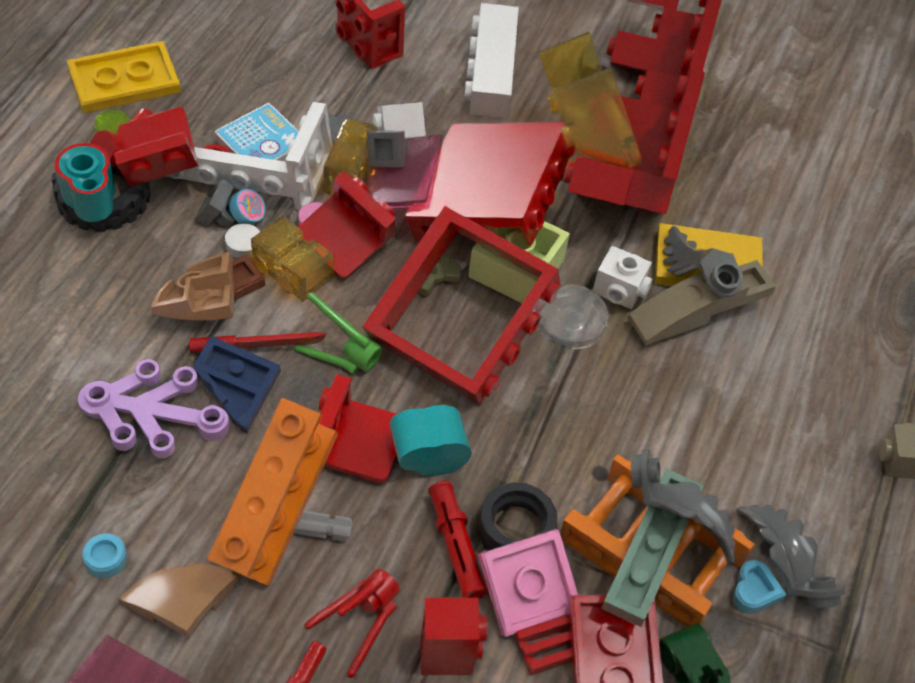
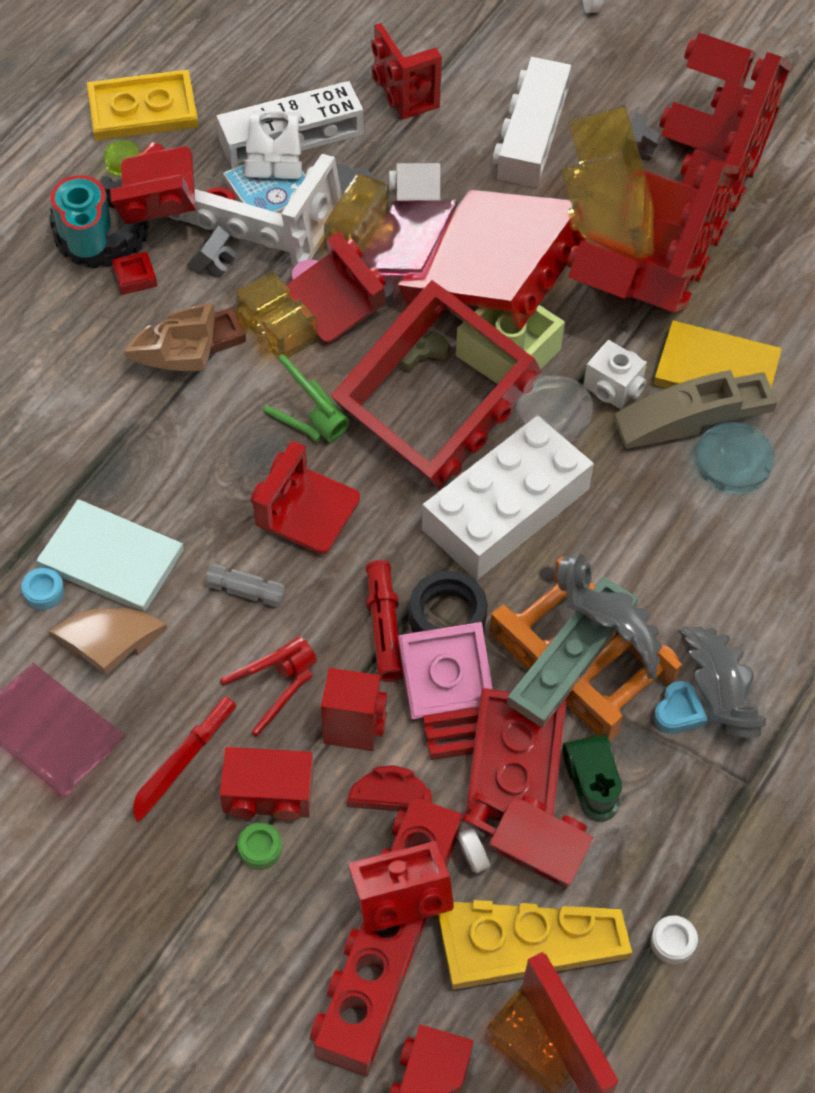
camera: 15 degrees right, 5 degrees up
lavender plant [78,359,229,458] -> none
red tile [90,130,123,167] -> none
red piece [189,332,326,353] -> none
dark blue wing [193,336,281,433] -> none
orange fence [207,398,338,586] -> none
white tile [225,224,262,258] -> none
tile [229,188,266,225] -> none
dark grey tile [367,130,408,167] -> none
teal piece [389,405,472,476] -> none
dark grey plant [663,226,743,298] -> none
none -> light aqua tile [36,499,184,612]
none -> red tile [112,251,158,295]
none -> white brick [216,81,364,169]
none -> white piece [244,111,302,179]
none -> white brick [422,415,594,580]
none -> clear light blue tile [696,422,775,494]

